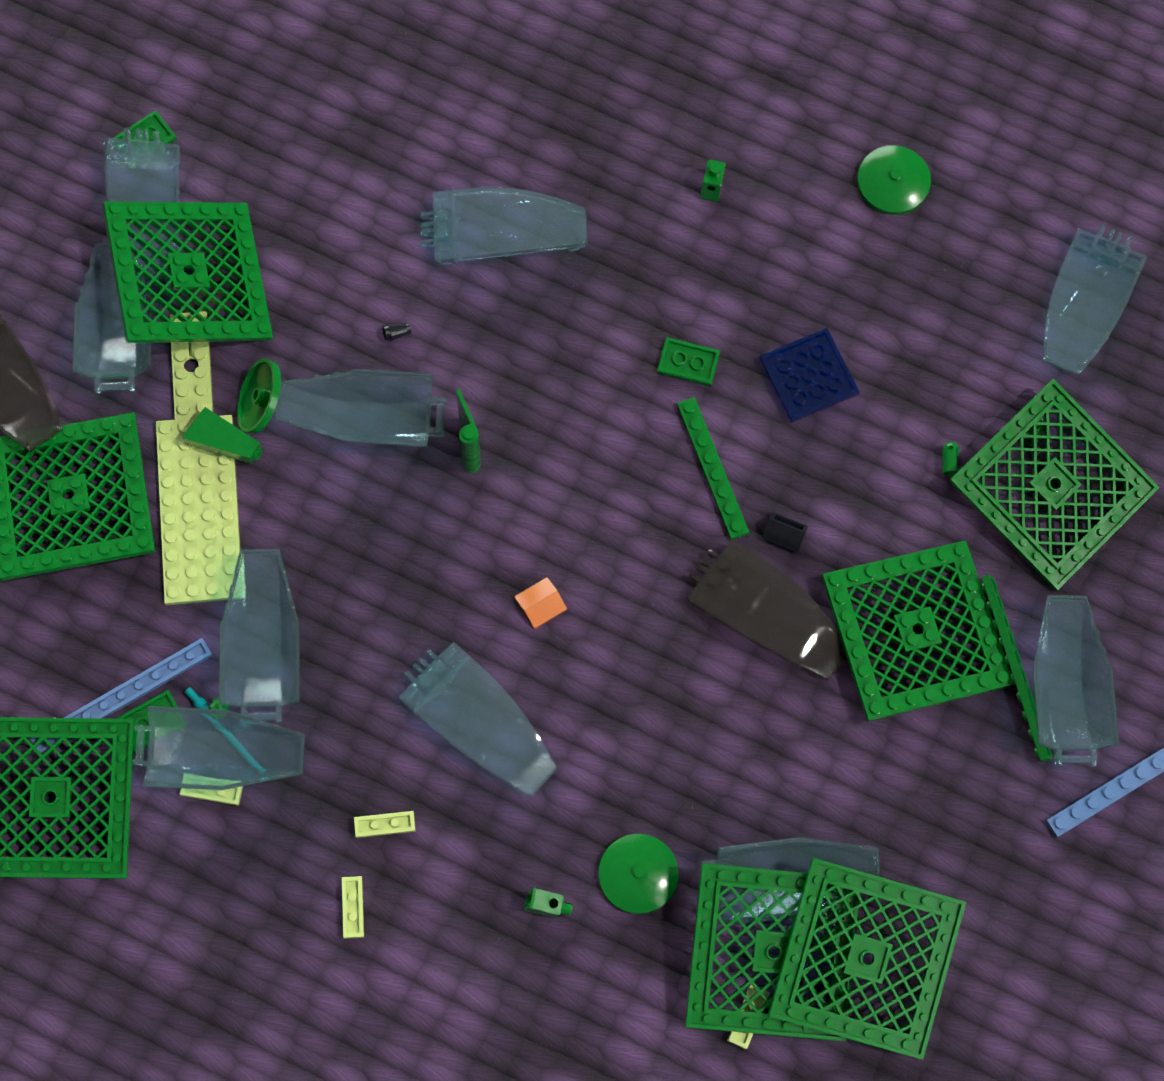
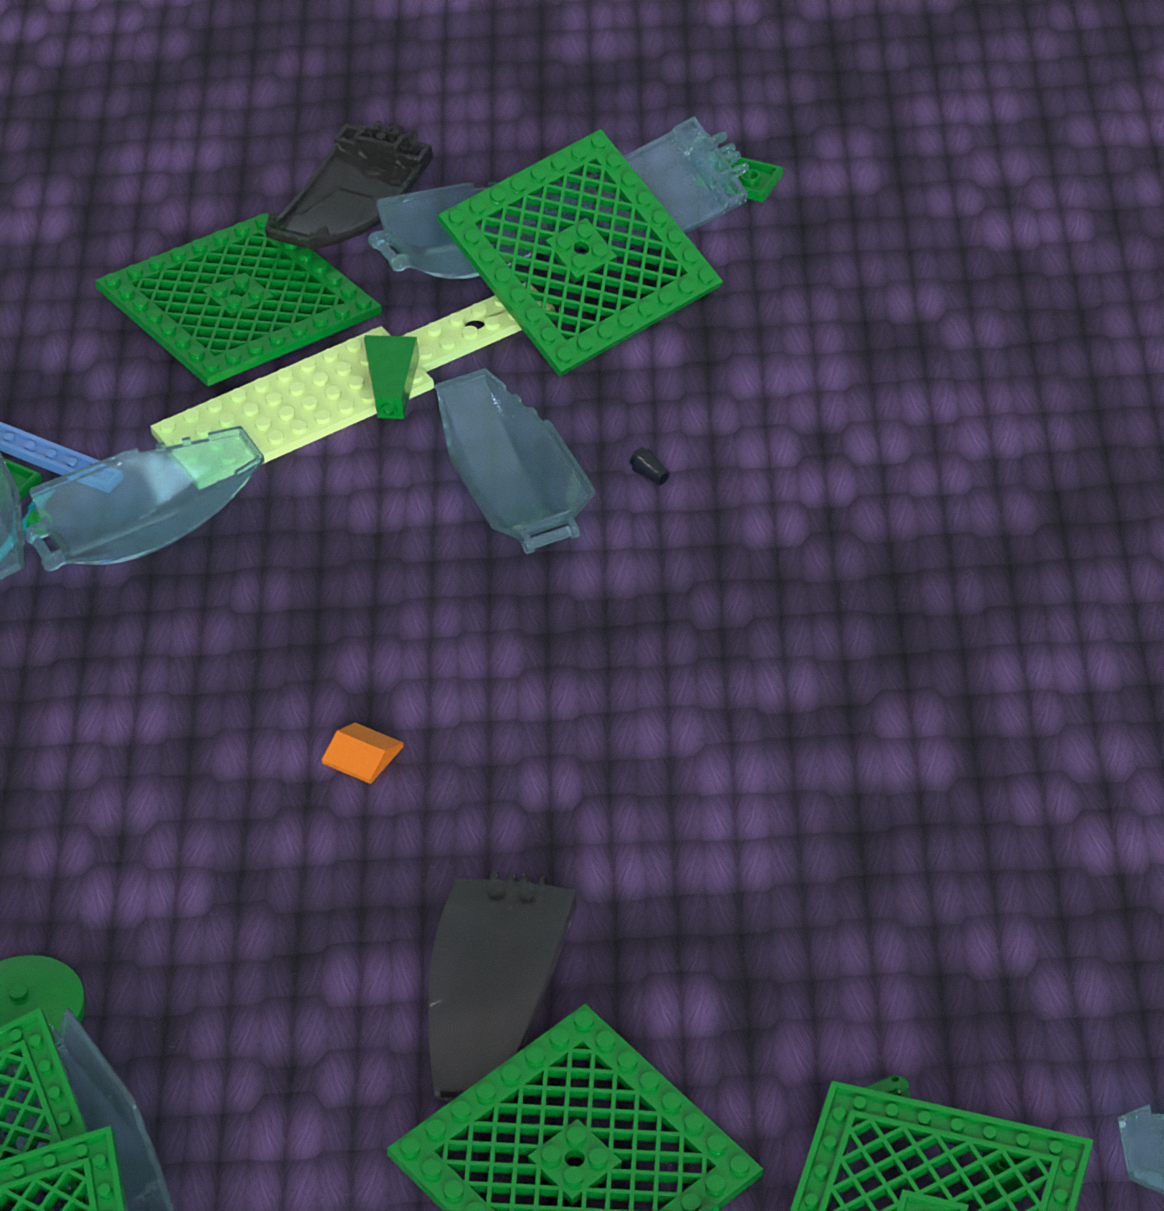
camera: 70 degrees right, 30 degrees down
green dish [237,358,281,434] -> none
clear light blue windscreen [399,642,557,797] -> none
clear light blue windscreen [421,187,588,265] -> none
green door [456,389,481,473] -> none
green tile [657,337,720,387] -> none
green plate [677,397,749,541] -> none
green torso [700,160,726,202] -> none
clear blue plate [759,328,860,423] -> none
black brick [762,512,808,553] -> none

